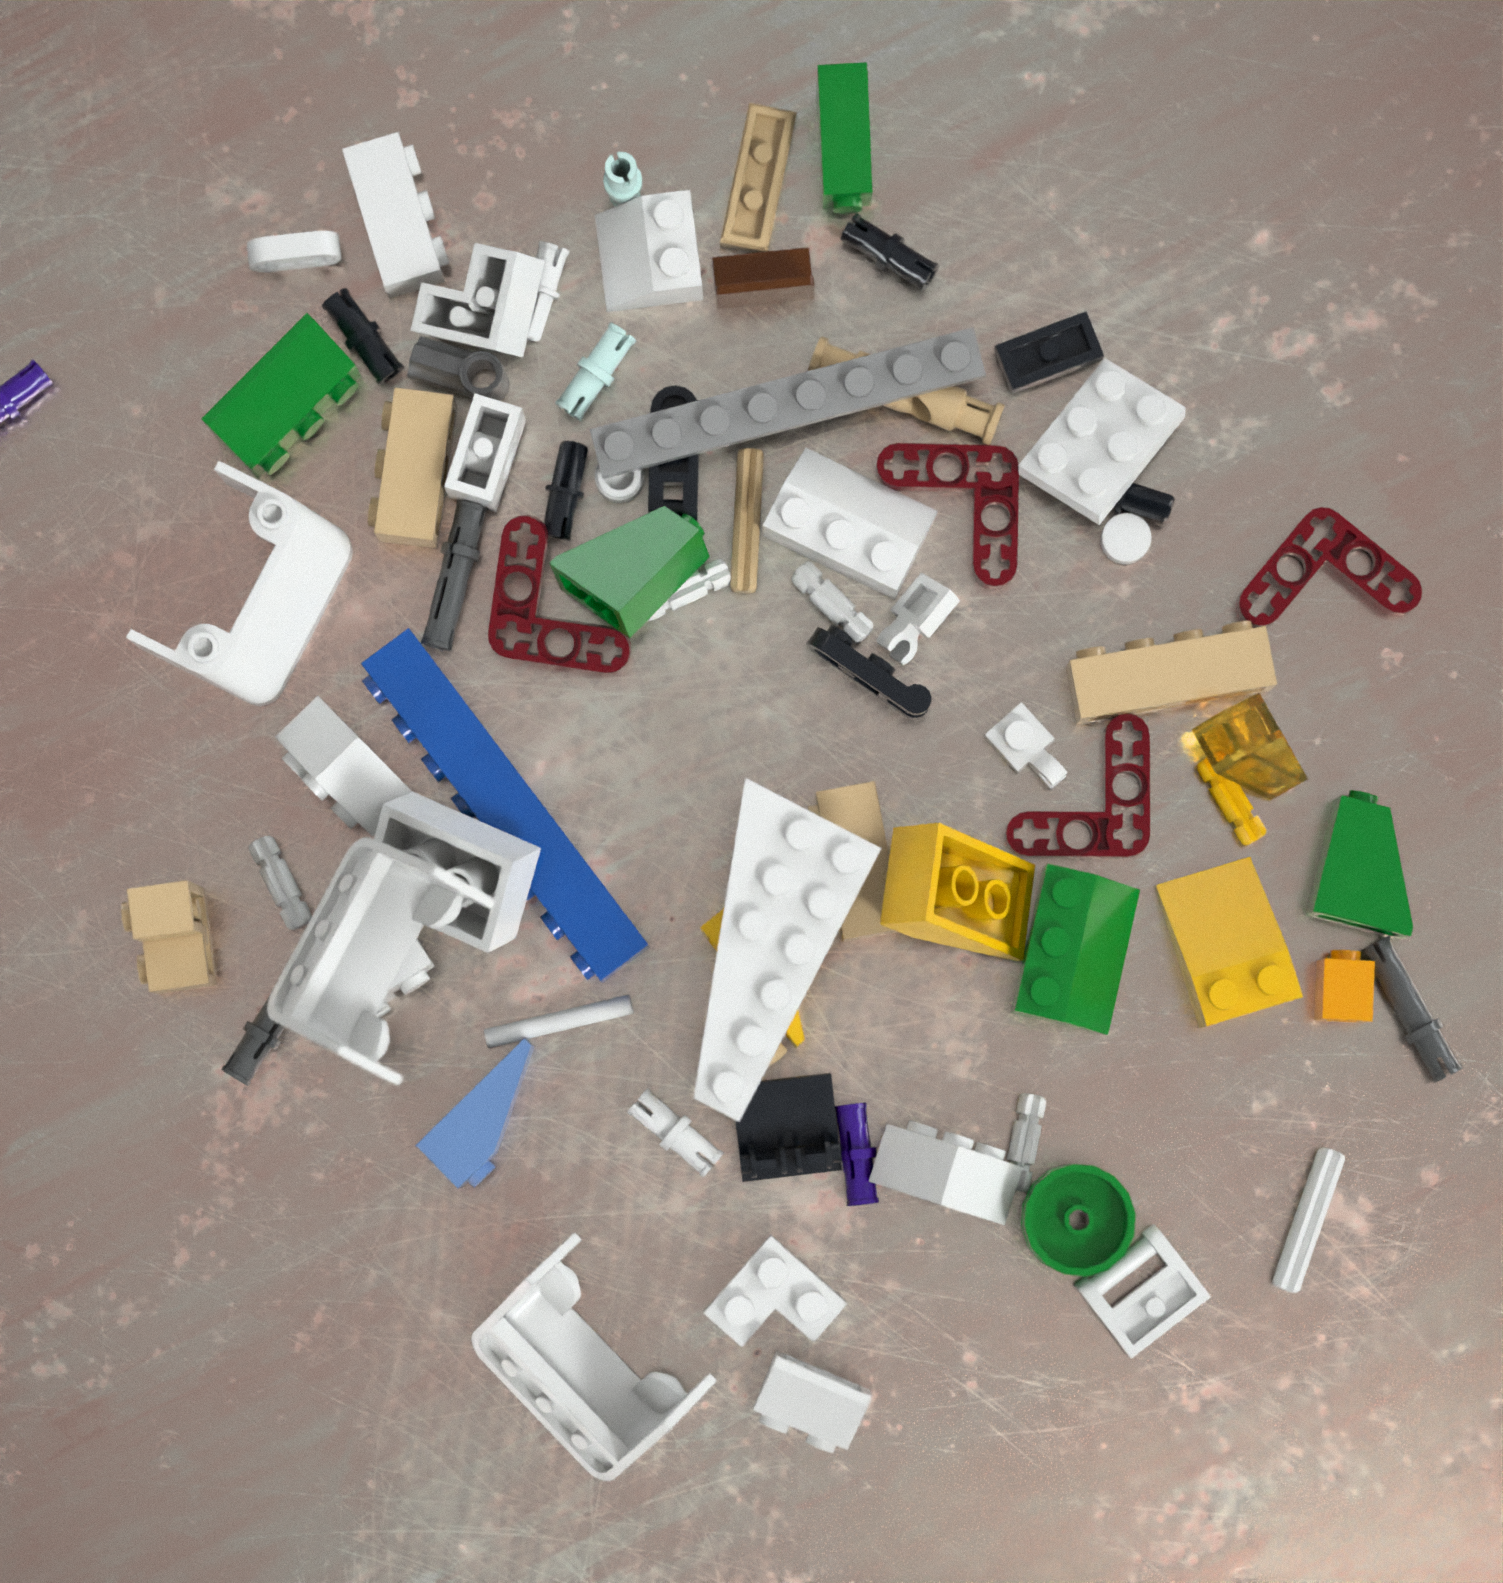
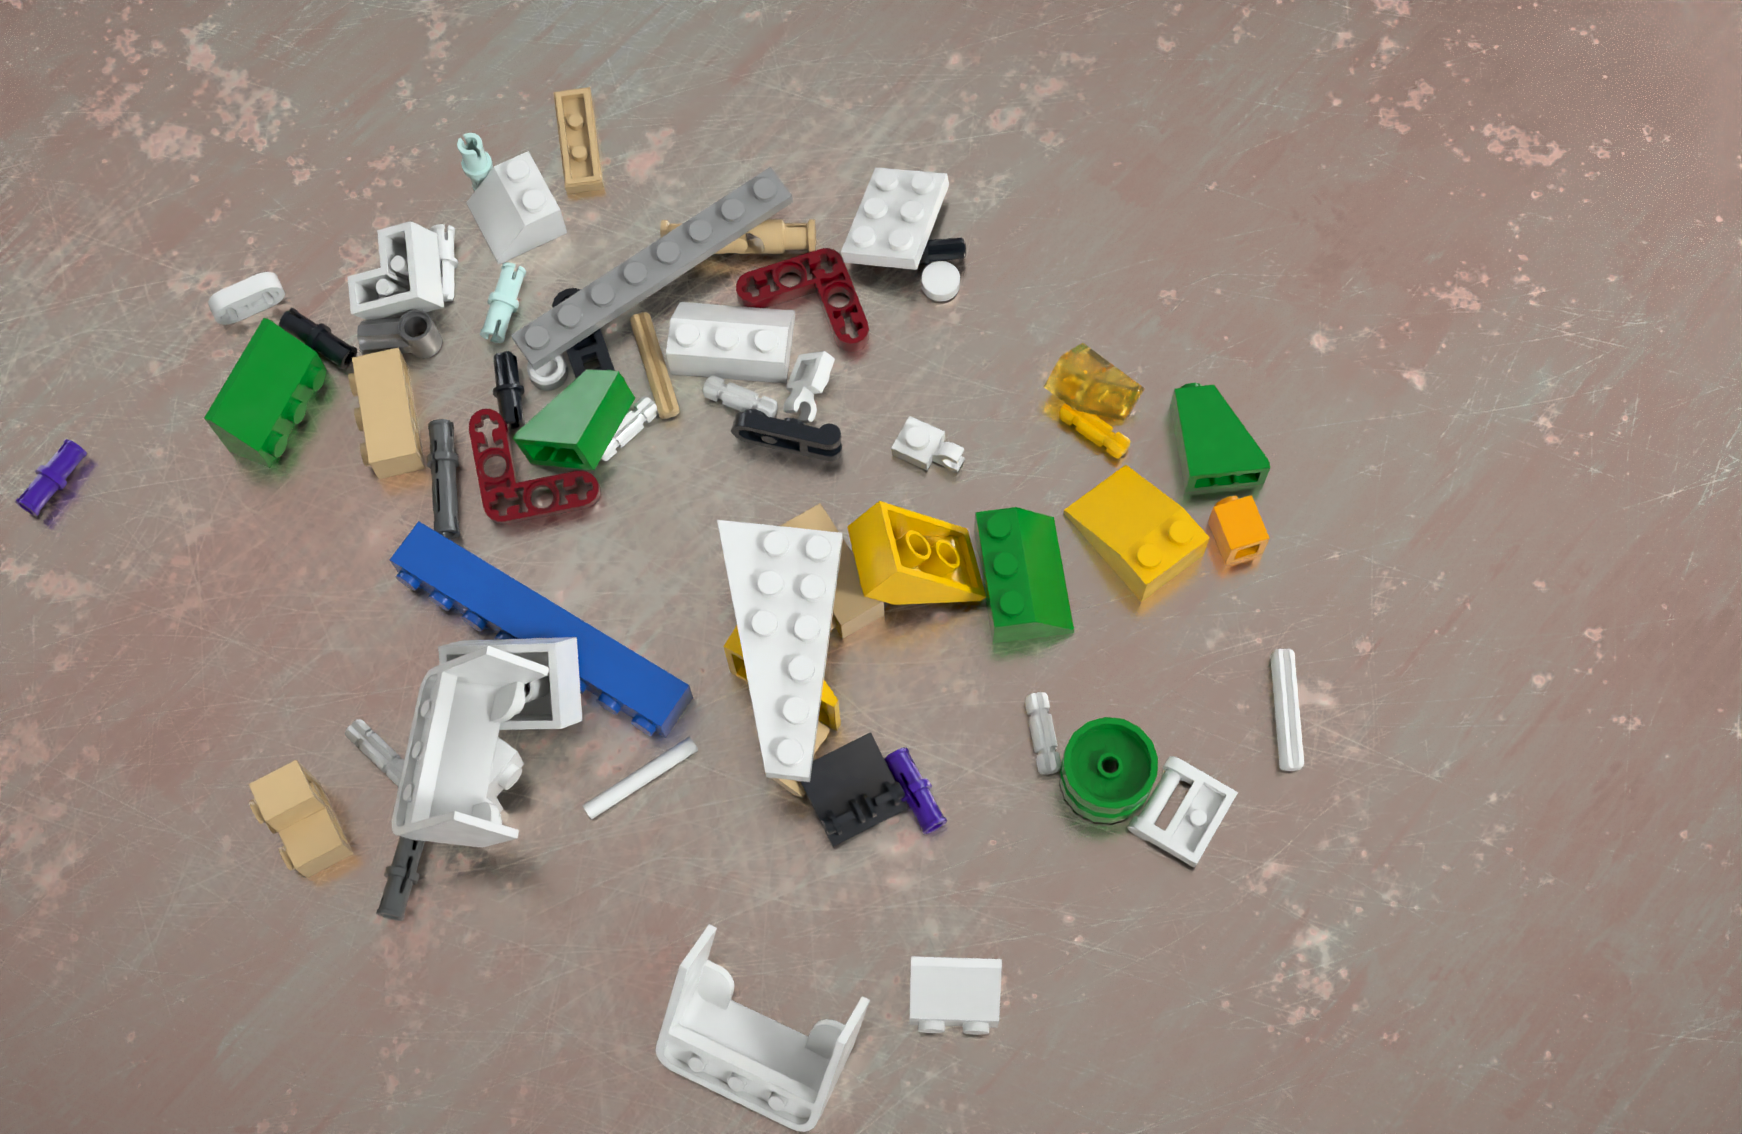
camera: 20 degrees left, 15 degrees down
white windscreen [126,461,353,706] -> none
white brick [275,696,412,837] -> none
white brick [342,132,449,299] -> none
medium blue slope [416,1038,534,1189] -> none
white brick [444,393,526,512] -> none
white pin [627,1088,724,1177] -> none
white brick [704,1234,847,1347] -> none
reddish brown panel [712,247,815,309] -> none
green slope [816,62,873,214] -> none
black pin [841,213,939,291] -> none
white brick [869,1120,1023,1225] -> none
black plate [994,311,1104,395] -> none
dark red beam [1004,713,1150,859] -> none
tan brick [1066,621,1277,725] -> none
dark red beam [1236,507,1422,628] -> none
dark grey pin [1361,936,1463,1083] -> none

